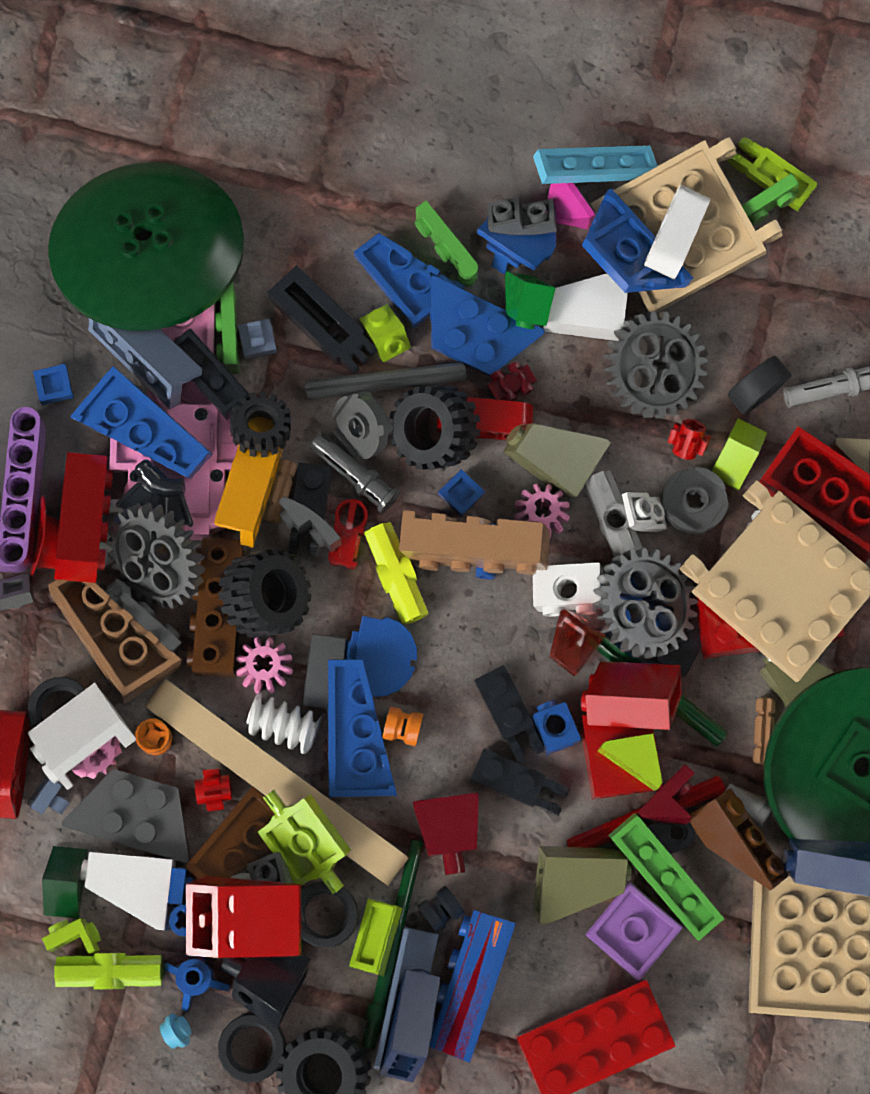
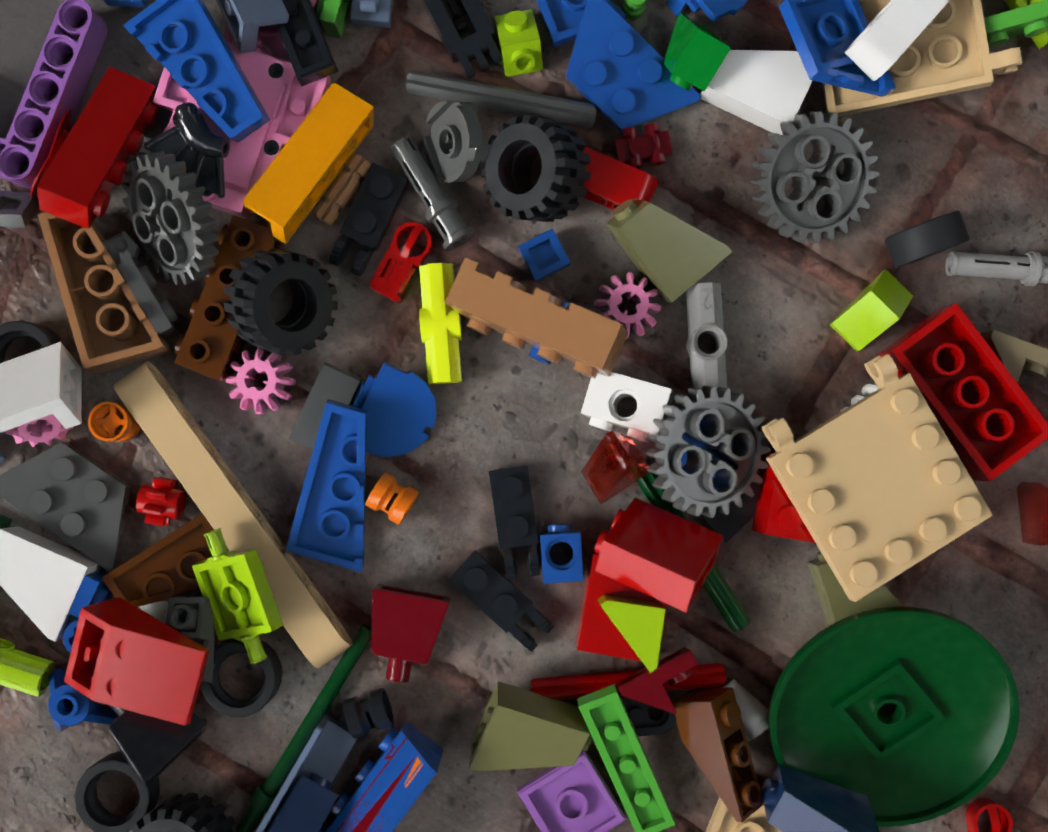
camera: 20 degrees right, 10 degrees up
medium azure plate [160,1013,192,1049] -> none
black tyre [230,392,291,457] -> none
white piece [246,692,322,754] -> none
dark grey slope [278,497,342,552] -> none
lime tile [349,898,402,976] -> none
white slope [622,492,667,532] -> none
dark grey plate [661,467,728,535] -> none
red gear [667,419,711,460] -> none
medium nougat axle [753,697,776,764] -> none

